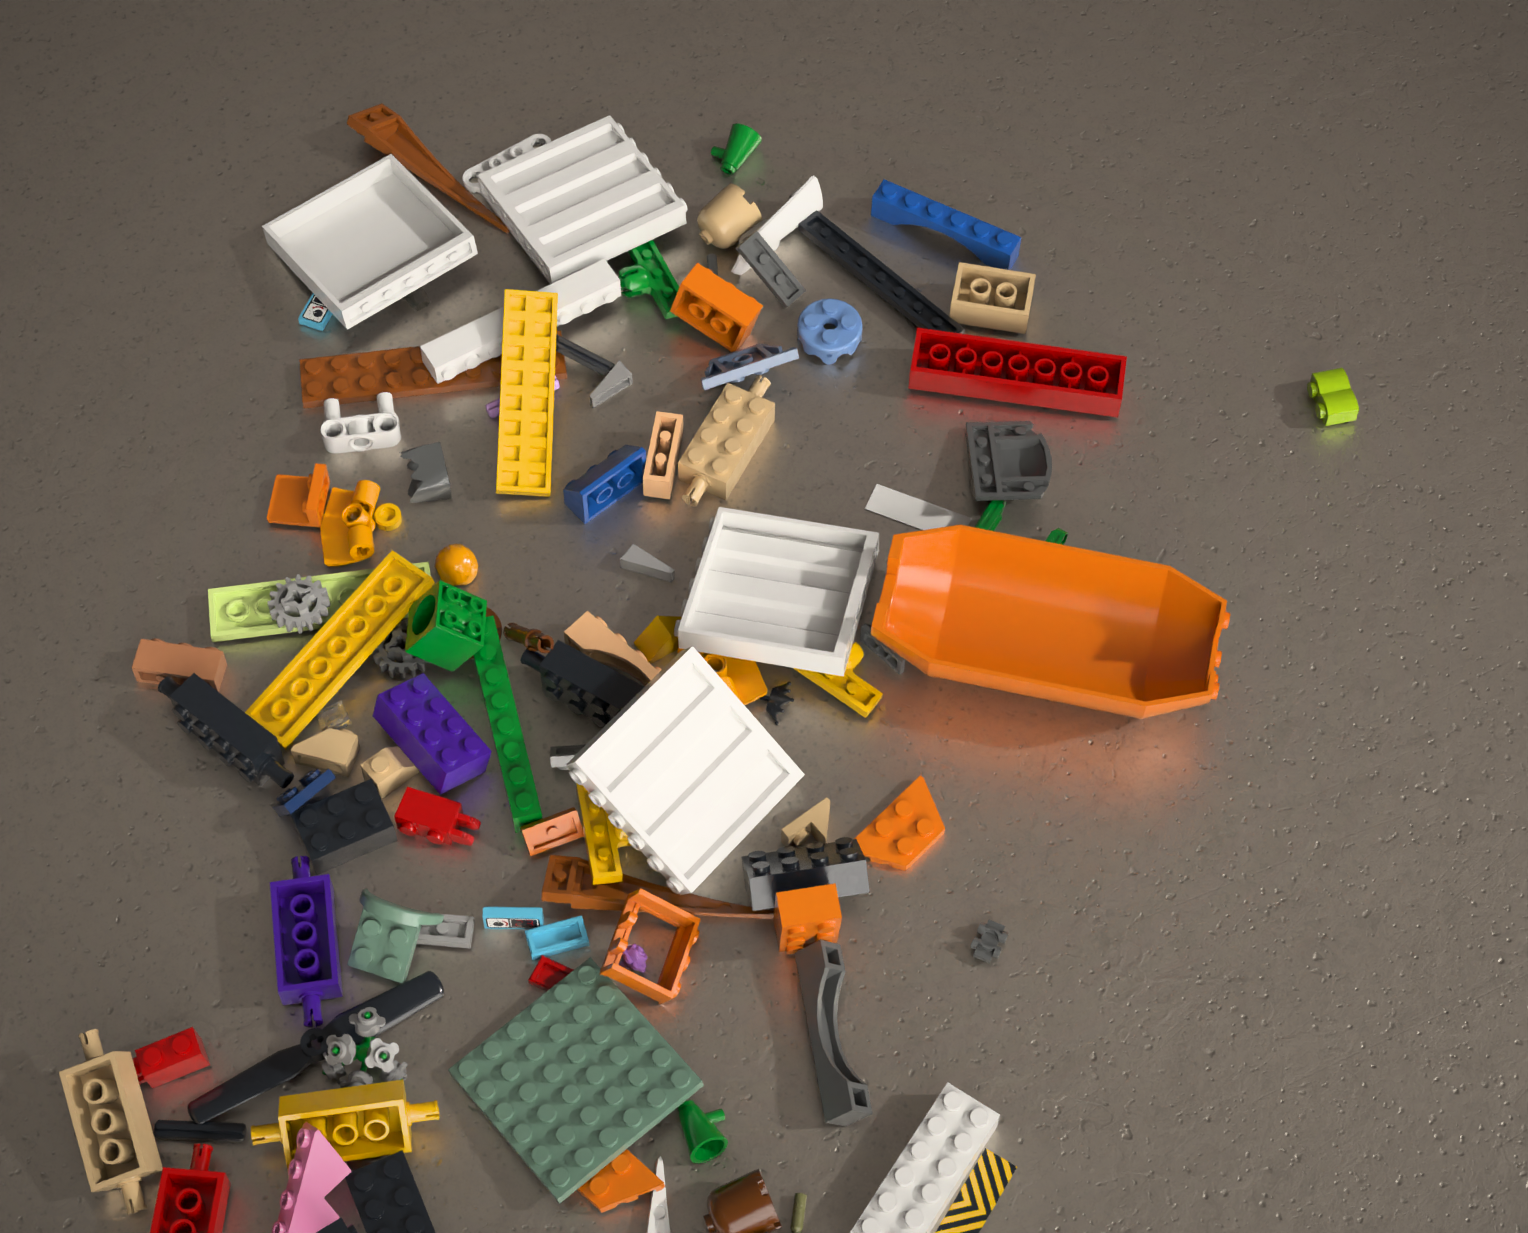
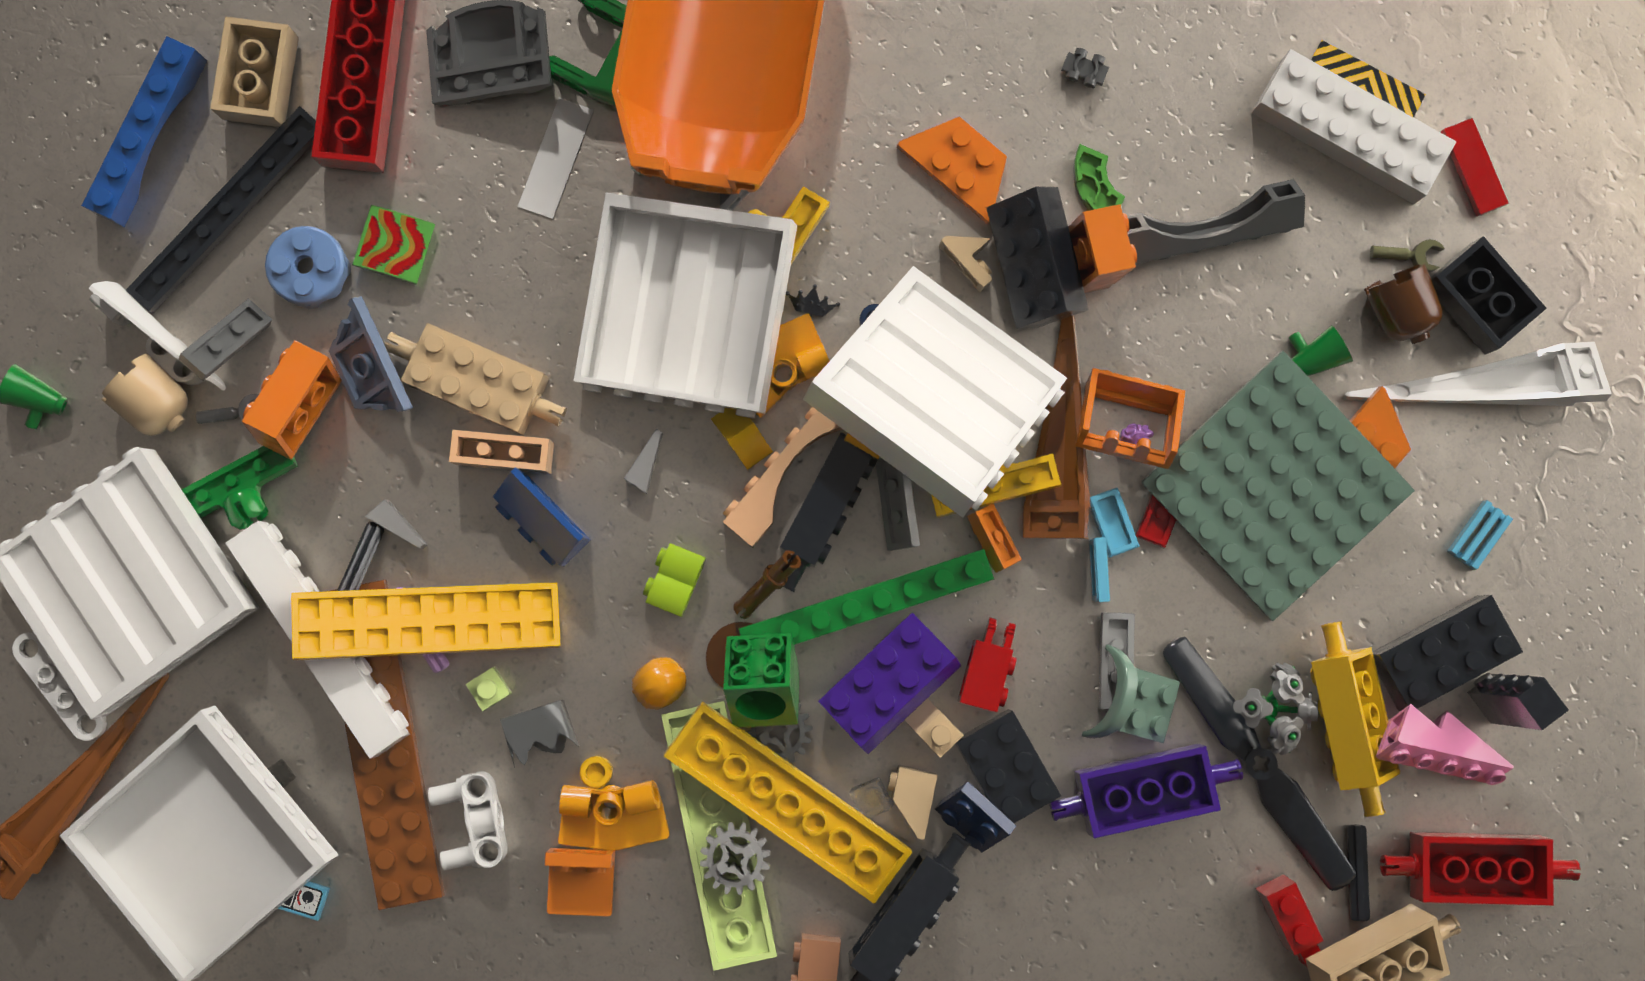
camera: 100 degrees left, 25 degrees up
none -> slope [352,205,435,285]
none -> yellowish green plate [466,667,512,711]
none -> lime brick [643,543,706,617]
none -> bright green tile [1073,144,1125,211]

